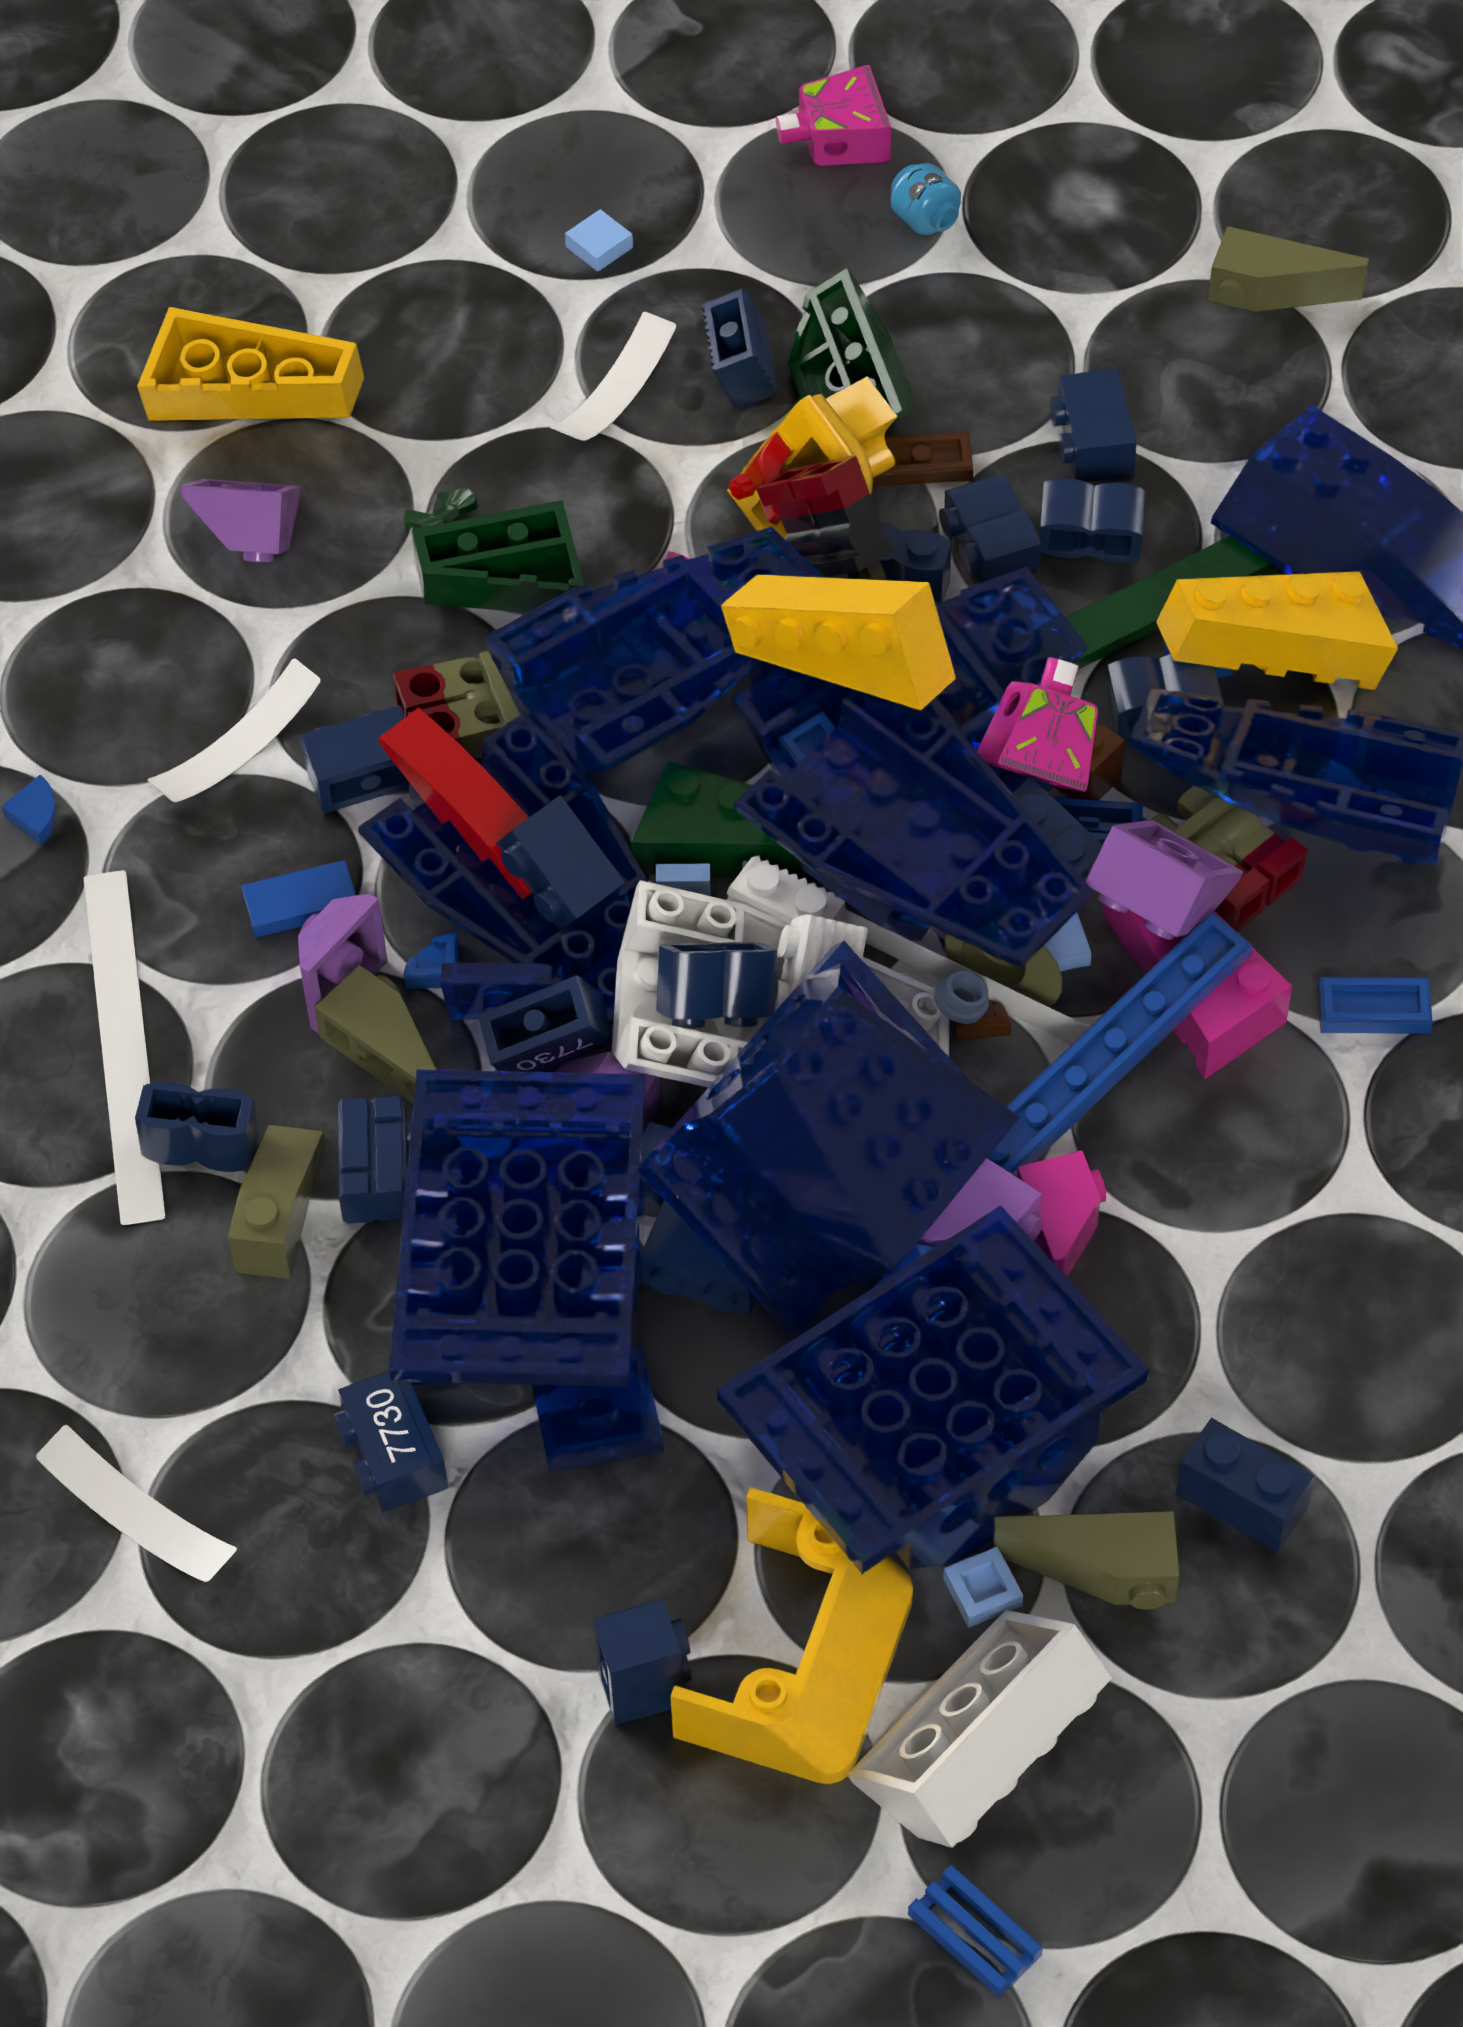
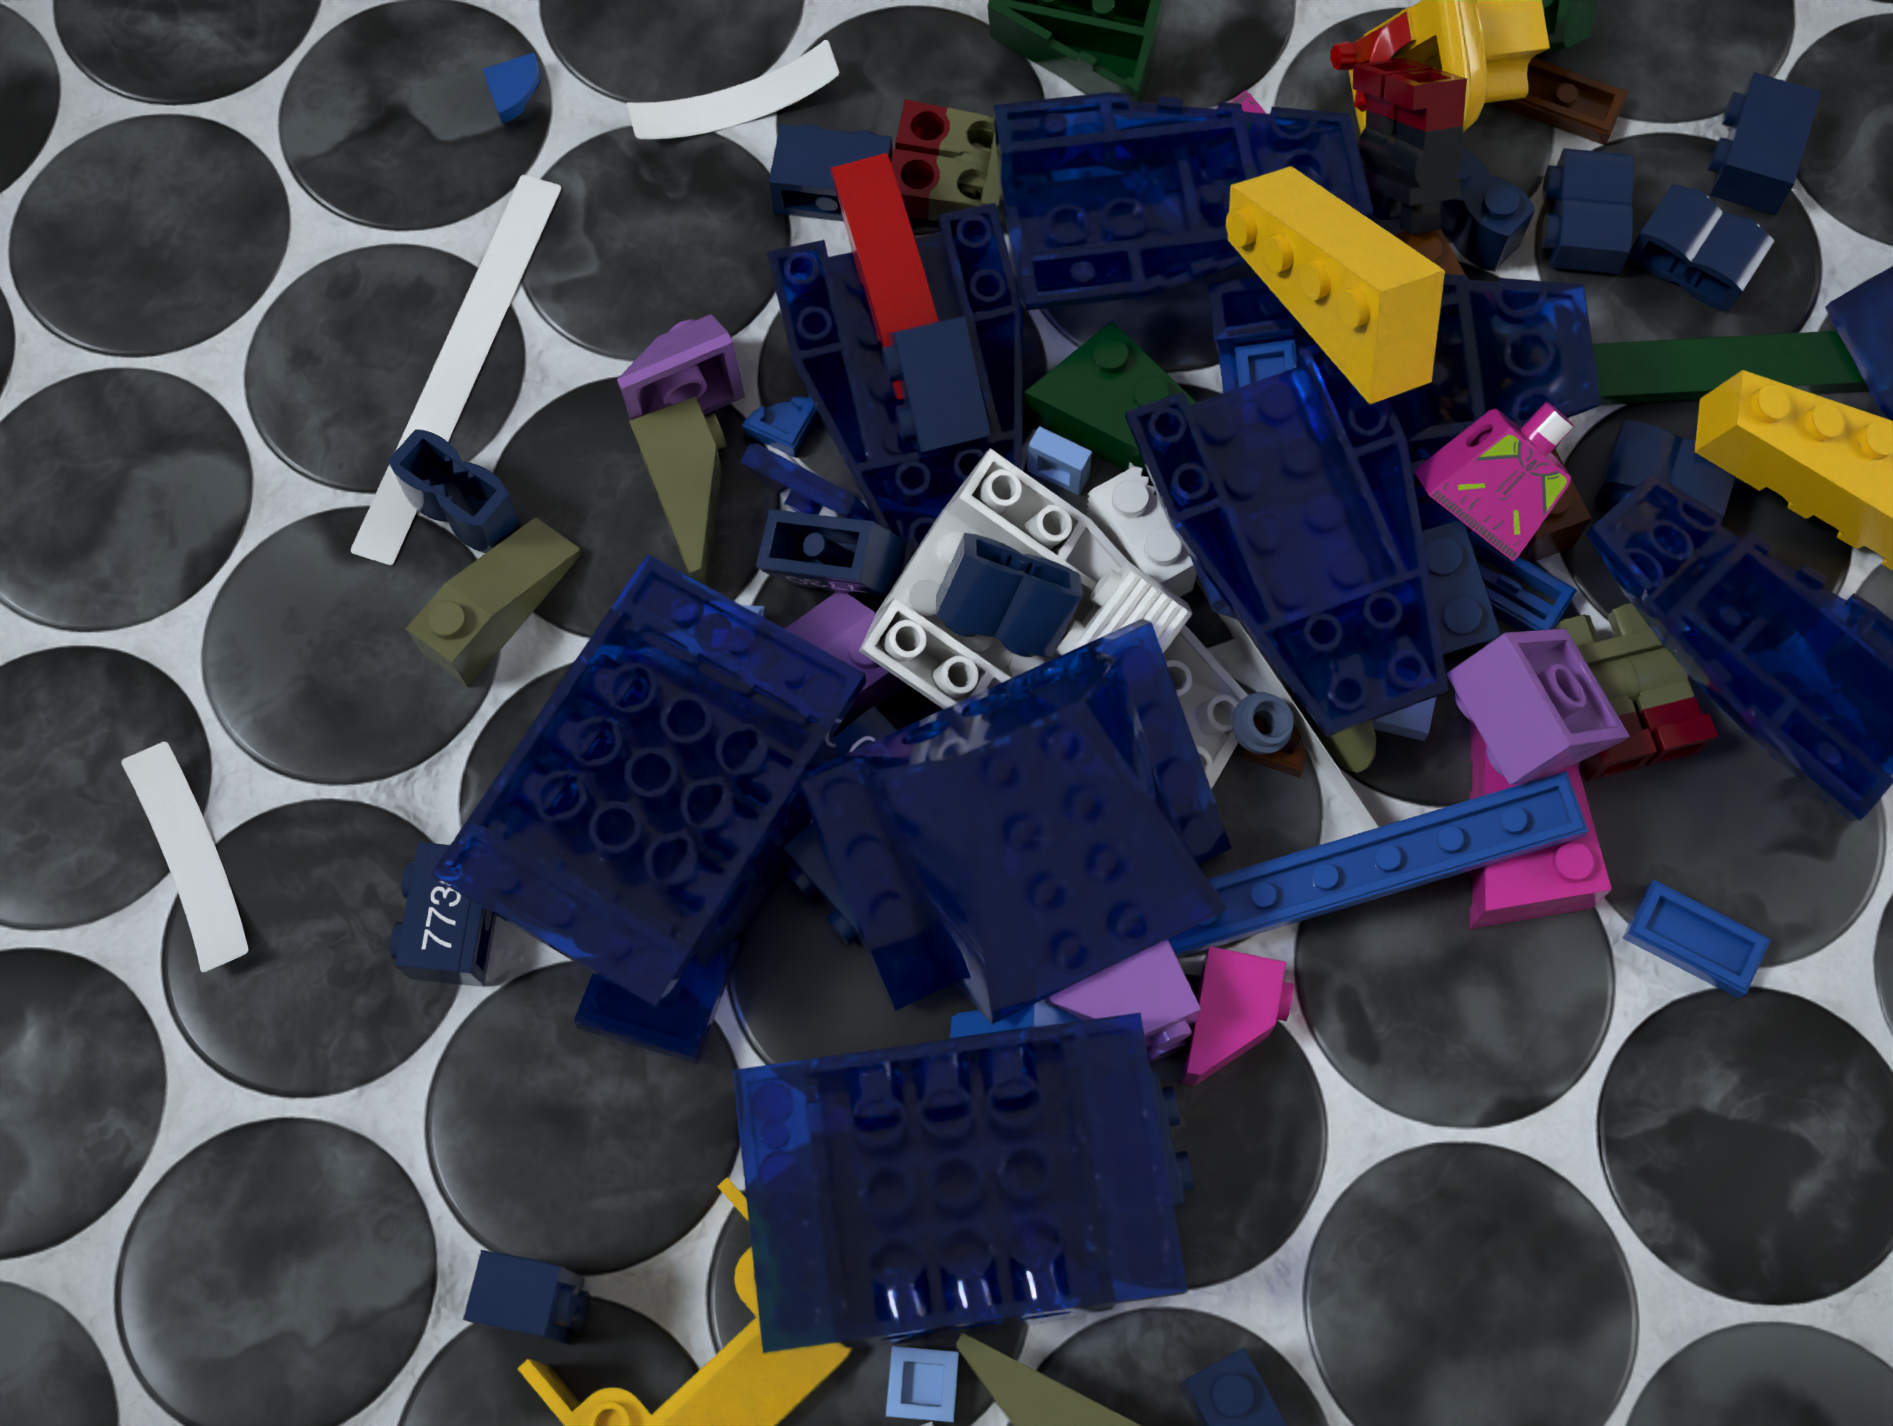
camera: 30 degrees right, 15 degrees up
blue tile [241,860,356,938] -> none
dark blue brick [338,1096,421,1224] -> none

